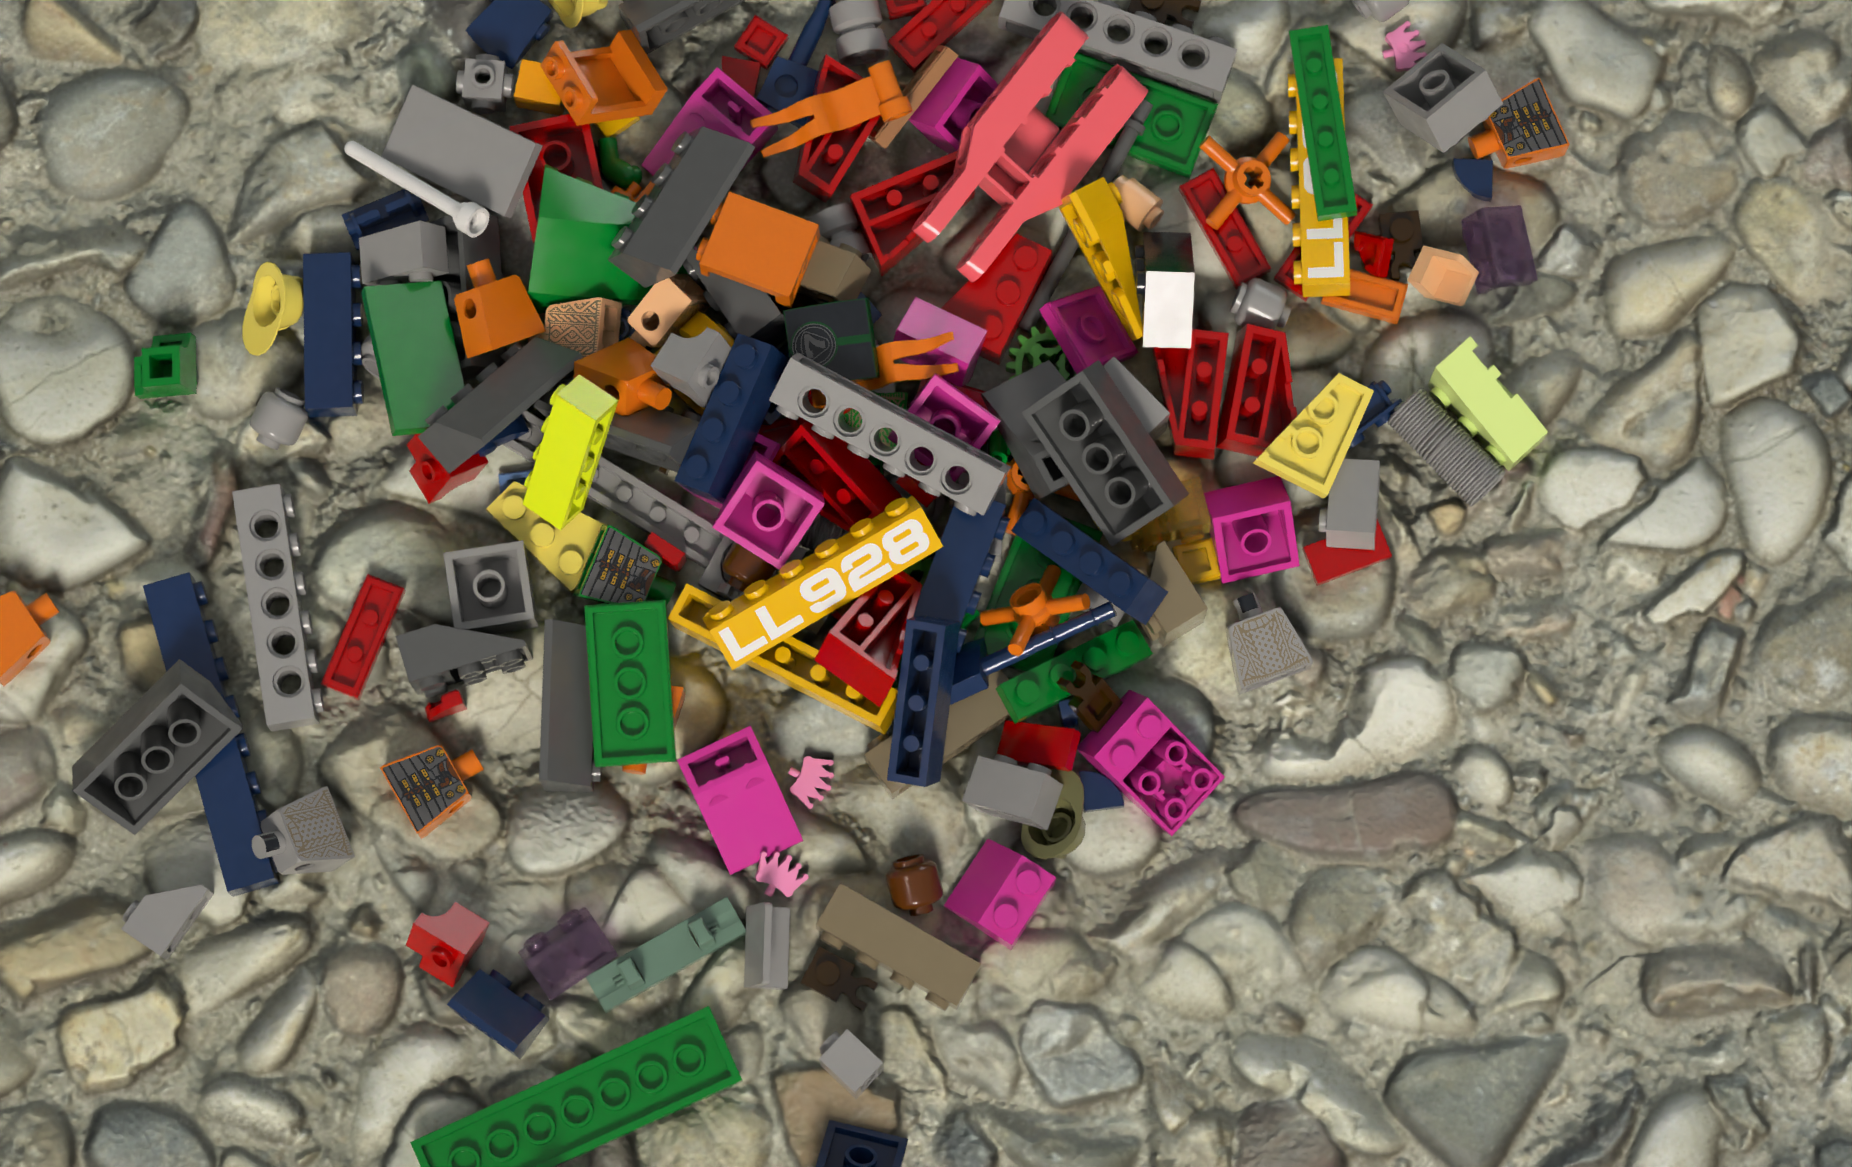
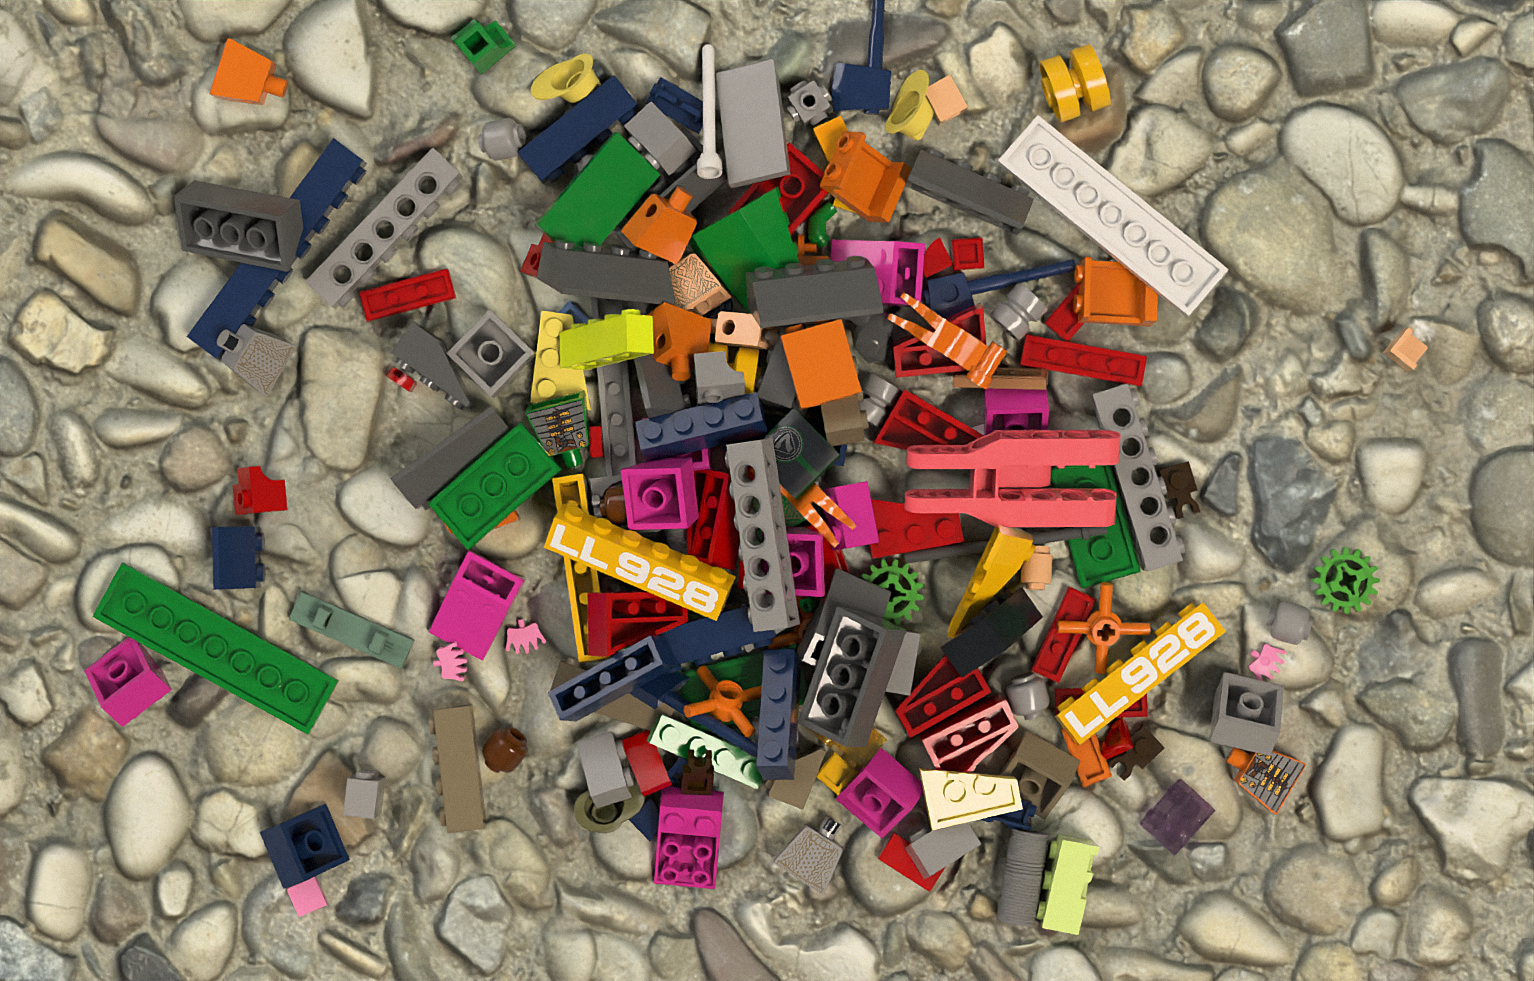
camera: 50 degrees right, 10 degrees up
light grey slope [121,884,214,960] -> none
torso [380,745,484,839] -> none
clear purple bracket [518,907,618,1001] -> none
light grey panel [744,902,790,990] -> none
dark brown plate [800,947,878,1012] -> none
dark pink slope [943,839,1056,950] -> none
dark pink tile [1039,286,1138,374] -> none
green plate [1289,25,1357,221] -> none
light nougat panel [1408,245,1479,306] -> none
dark blue tile [1452,158,1493,202] -> none
none -> dark grey animal [843,312,893,363]
none -> dark tan slope [999,730,1080,820]

